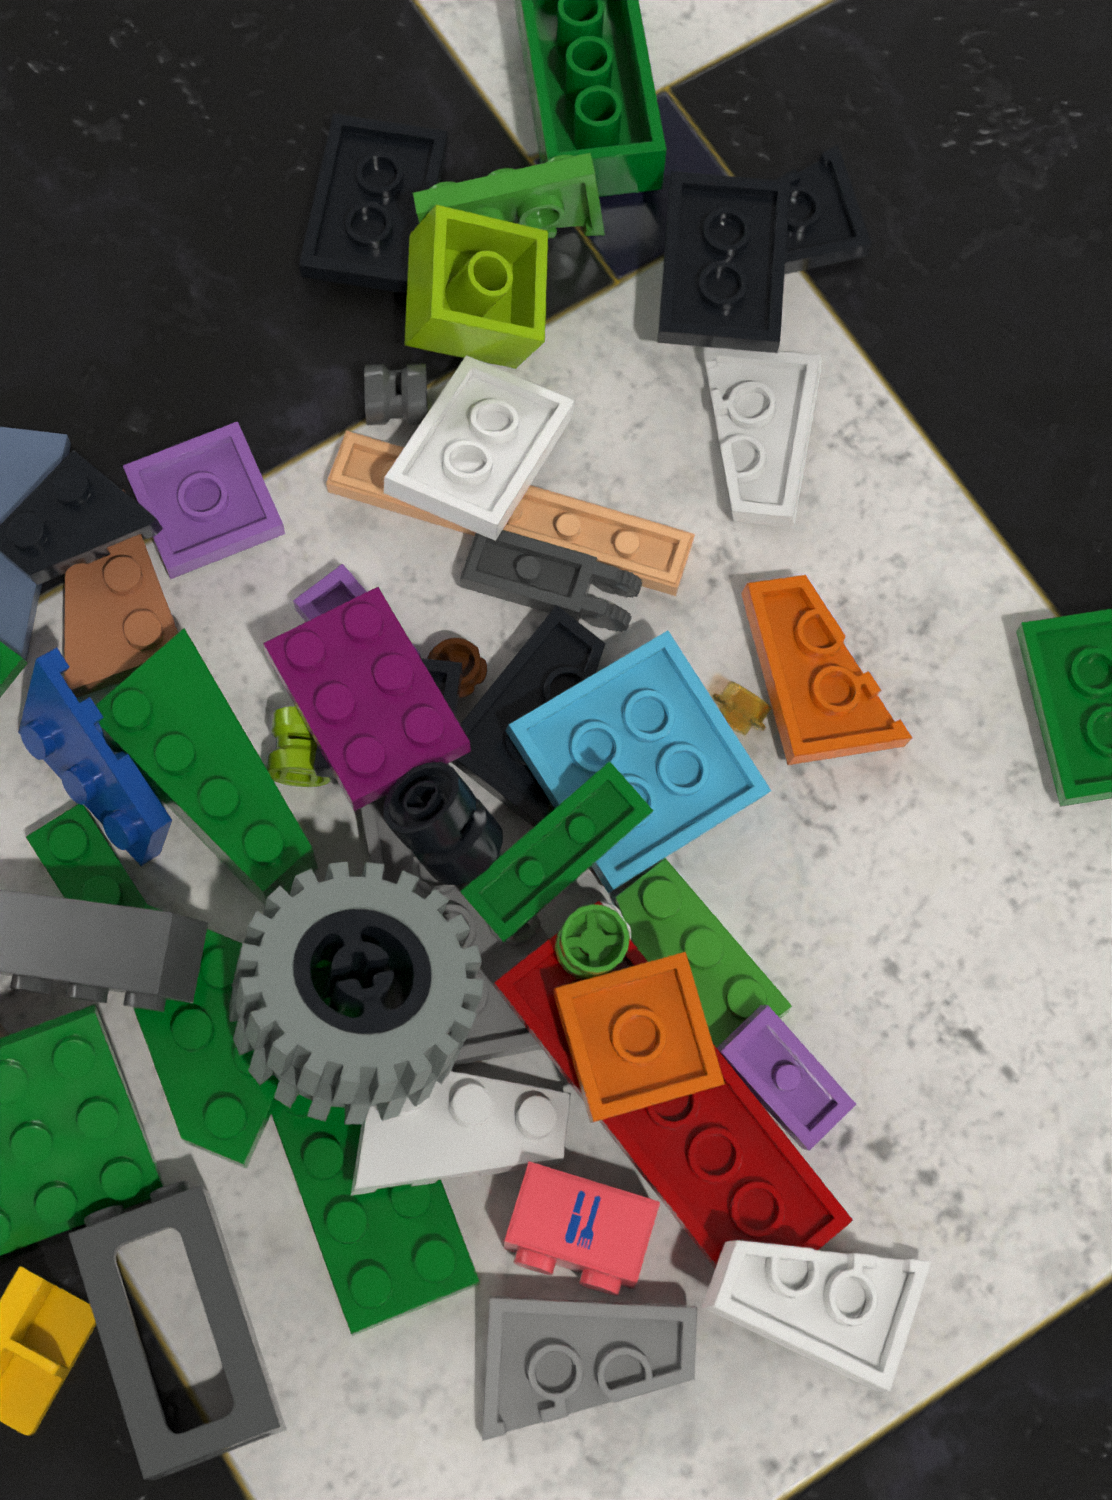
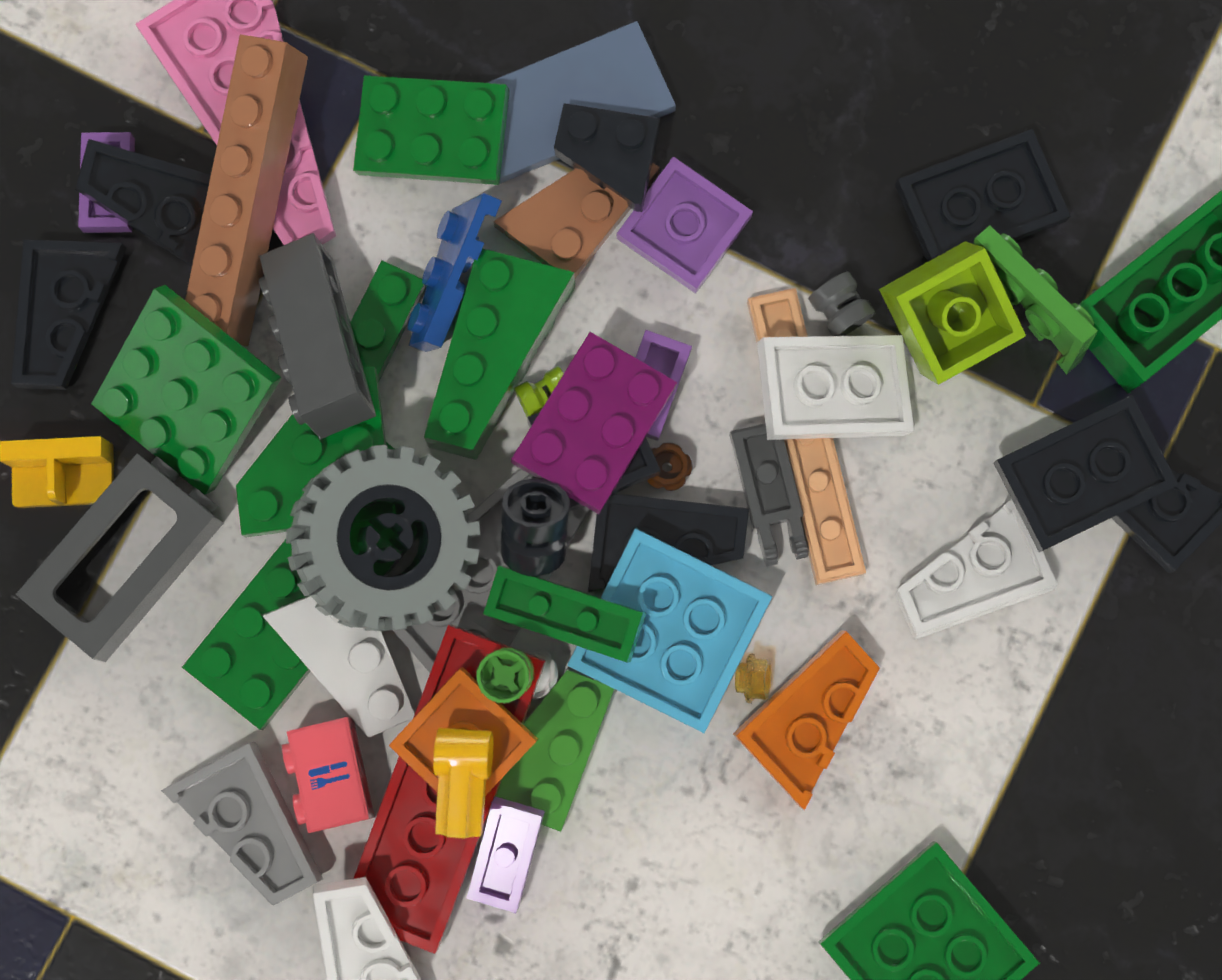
camera: 60 degrees right, 10 degrees up
none -> yellow piece [433,728,494,838]

